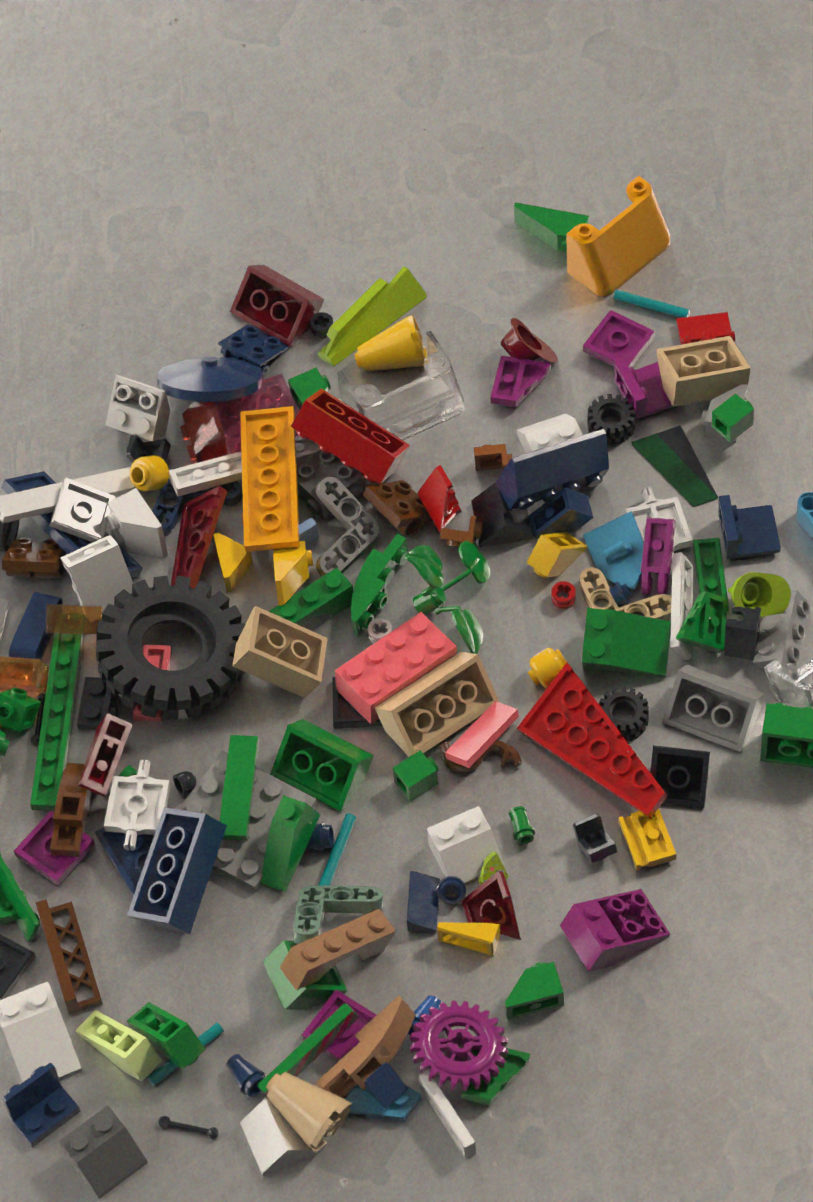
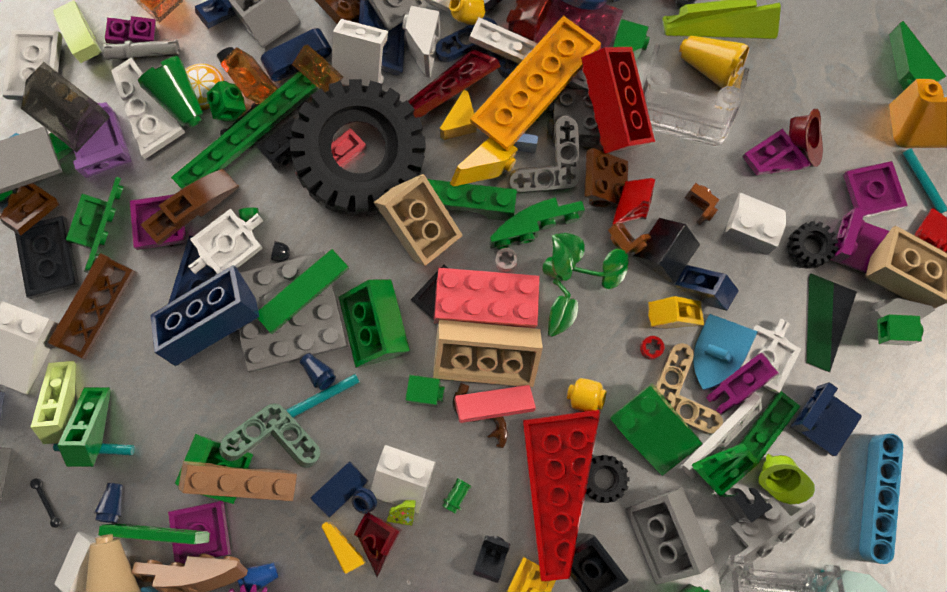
camera: 35 degrees right, 20 degrees up
slope [79,713,133,797] -> none
green slope [260,795,321,893] -> none
dark blue slope [496,429,609,510] -> none
dark blue plate [609,582,633,607] -> none

